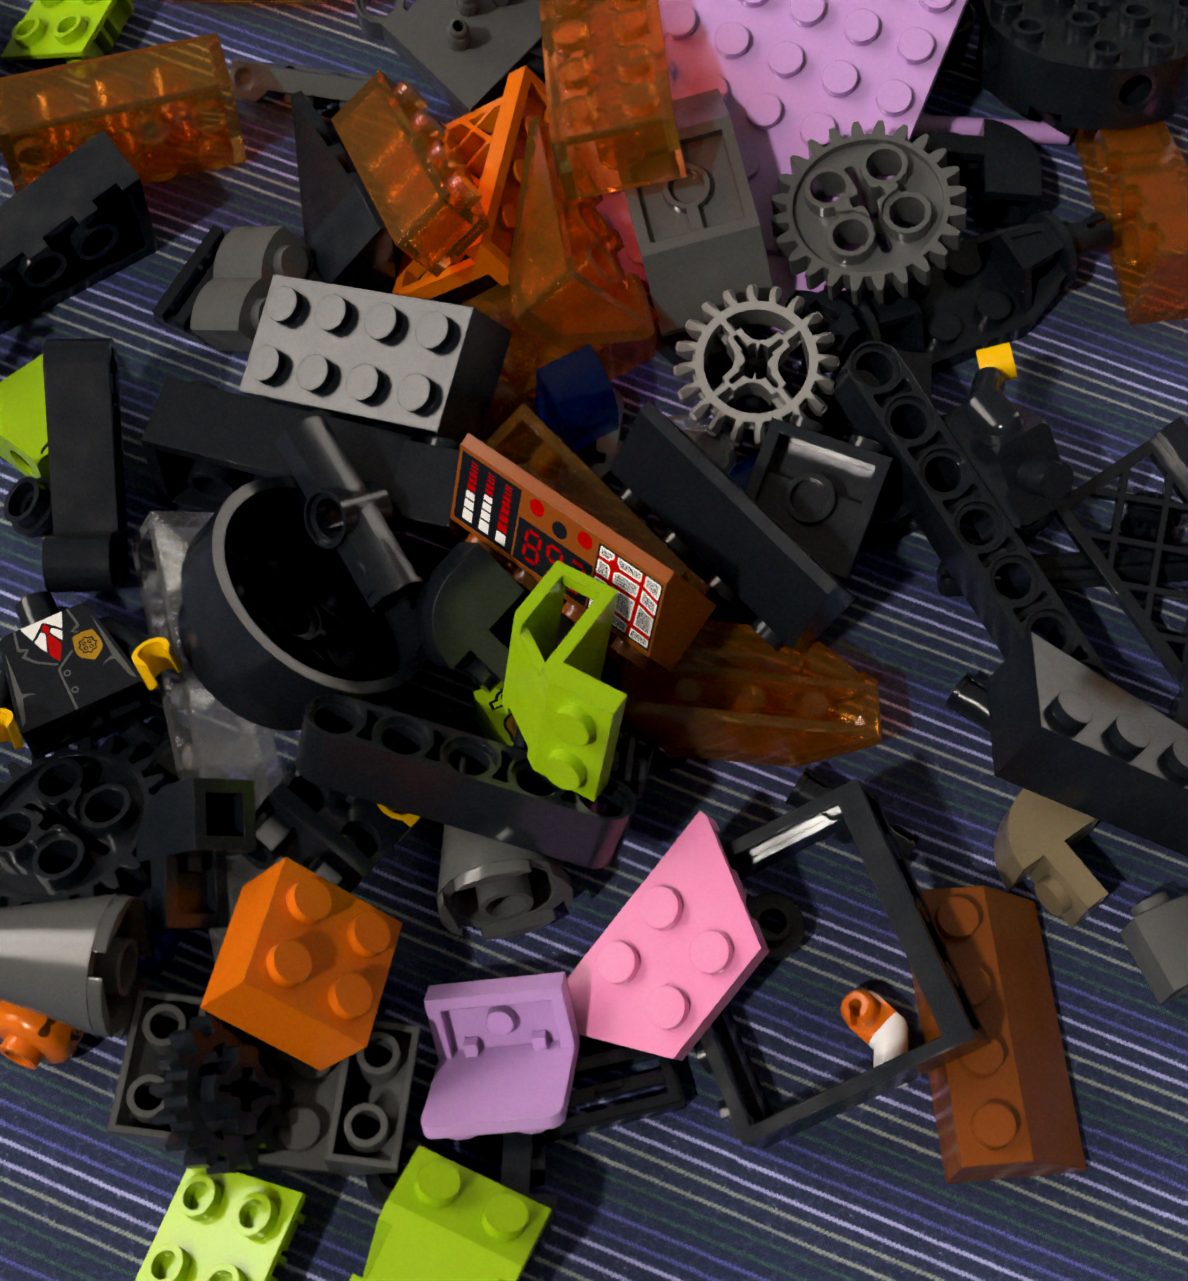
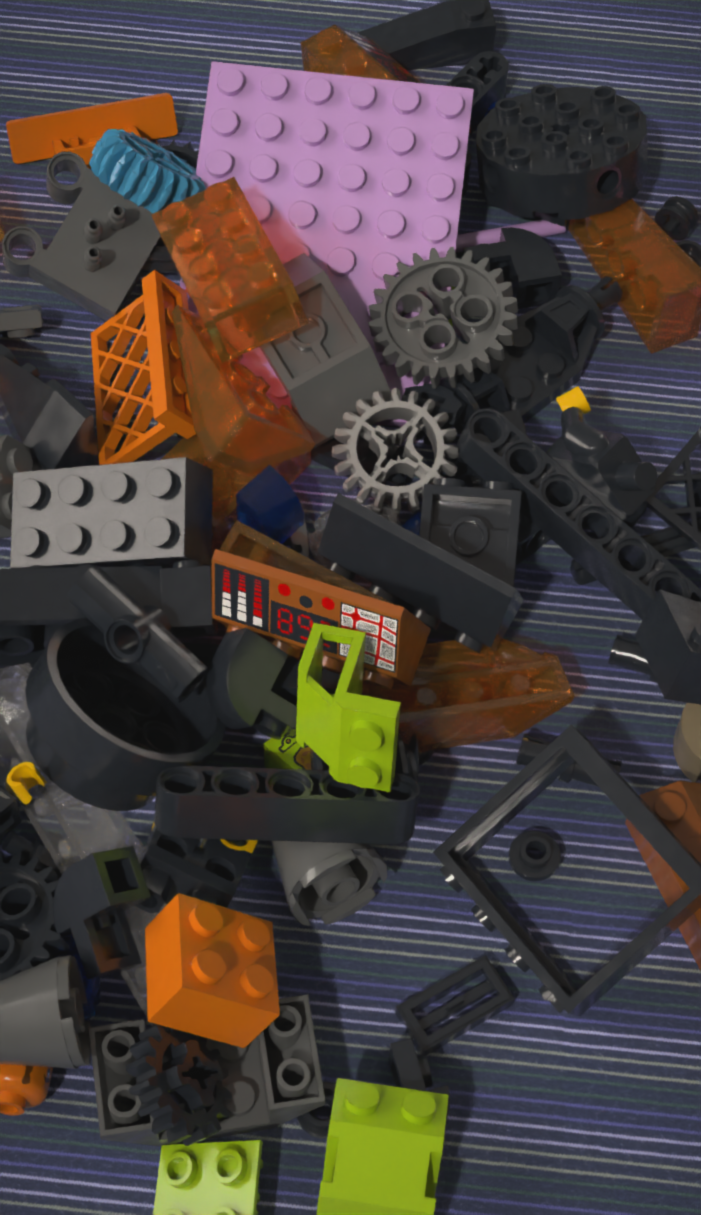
camera: 15 degrees left, 5 degrees down
clear orange wedge [331,70,489,277] -> none
lavender bracket [421,972,581,1140] -> none
bright pink wing [567,811,769,1061] -> none
arm [840,989,908,1088] -> none

